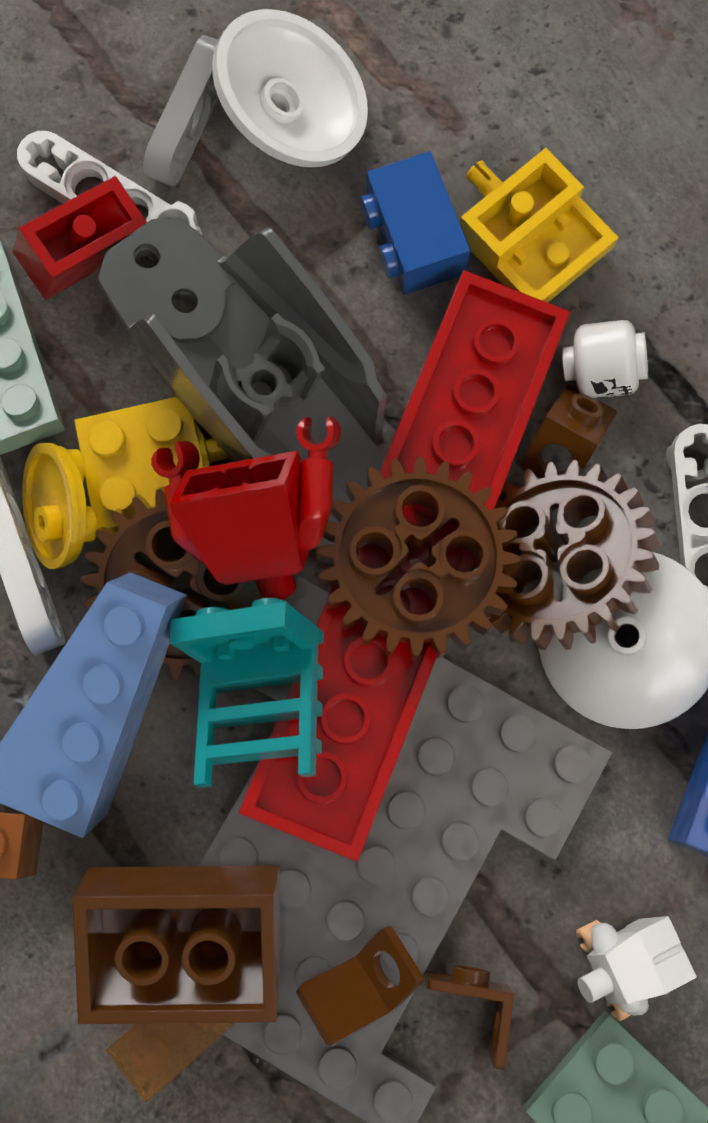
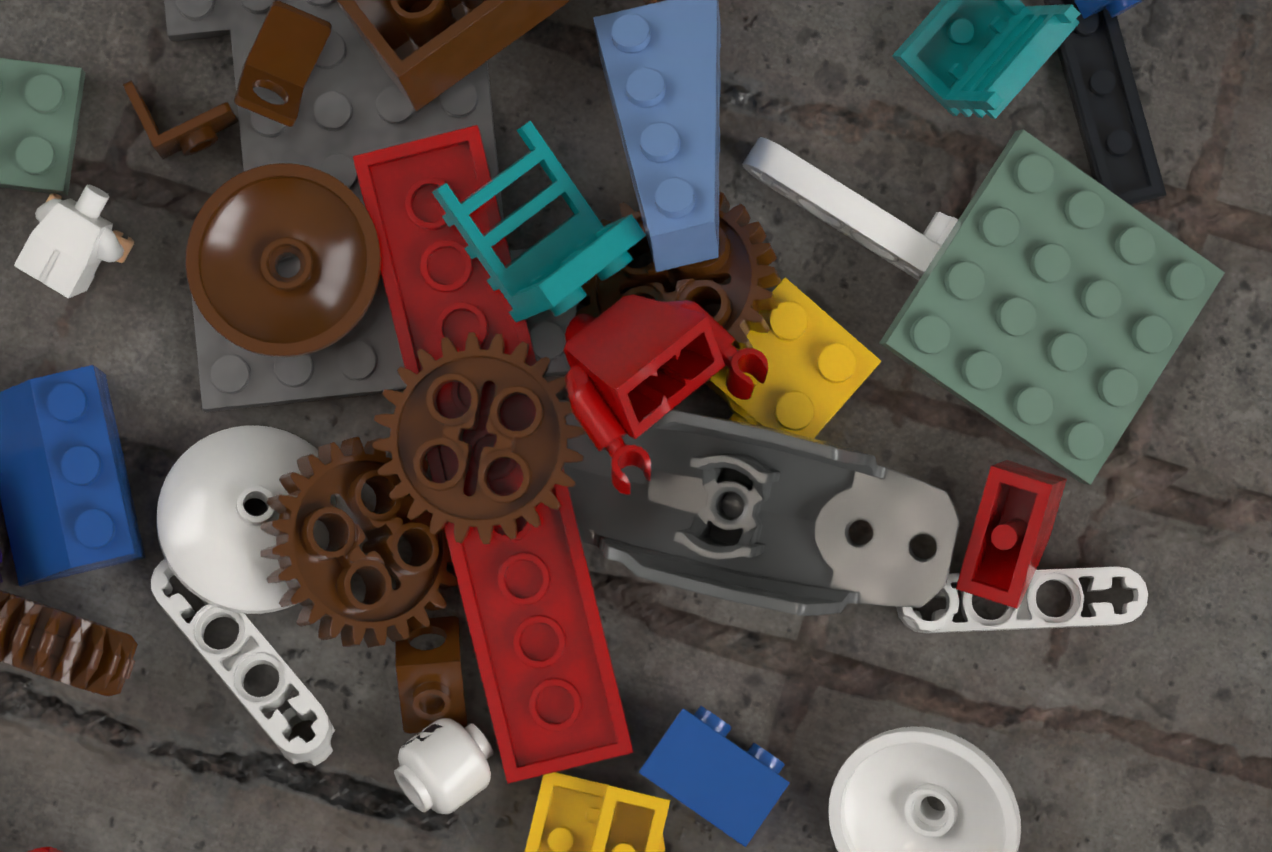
camera: 140 degrees right, 5 degrees up
yellow piece [22,443,97,569] -> none
light grey beam [143,35,219,187] -> none
none -> reddish brown dish [186,163,381,358]

